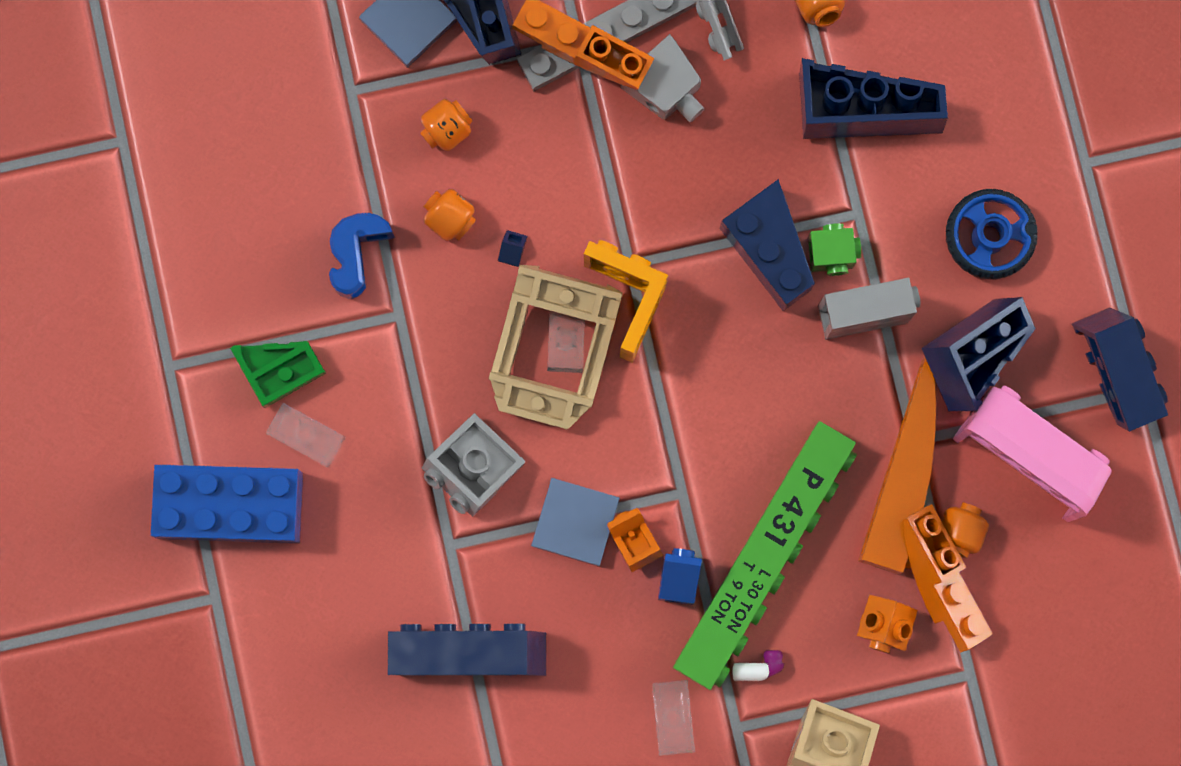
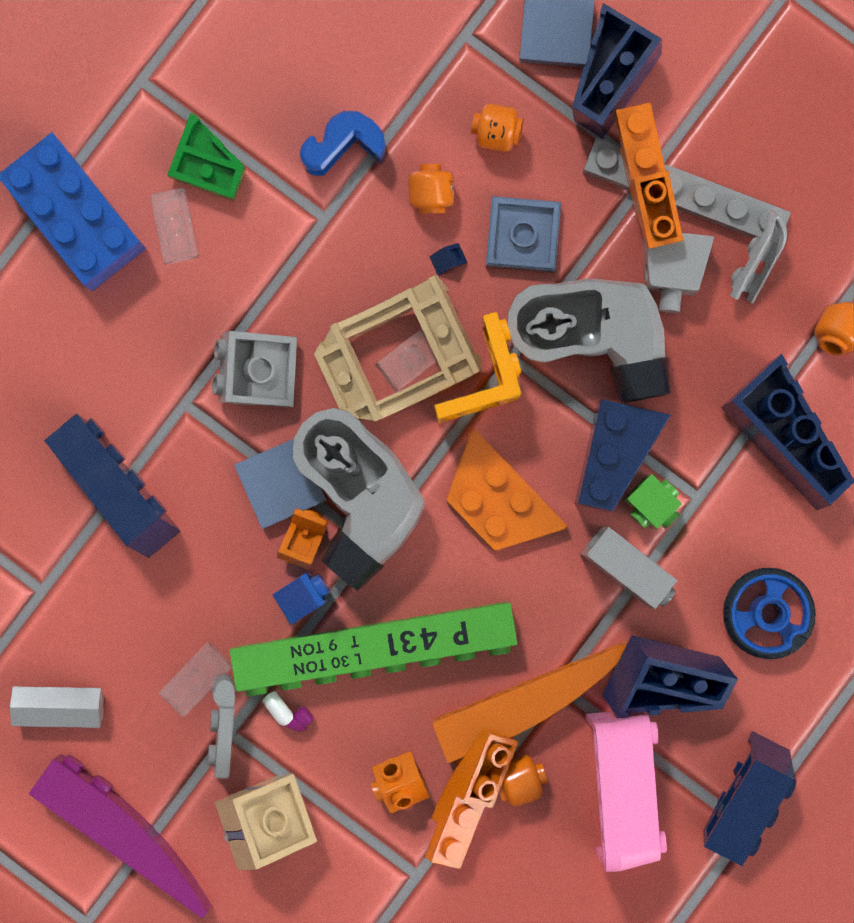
camera: 50 degrees right, 5 degrees up
none -> light grey hinge [207,673,235,778]
none -> light grey piece [293,408,425,591]
none -> orange wing [446,429,567,551]
none -> sand blue tile [486,196,561,273]
none -> light grey piece [508,279,671,403]

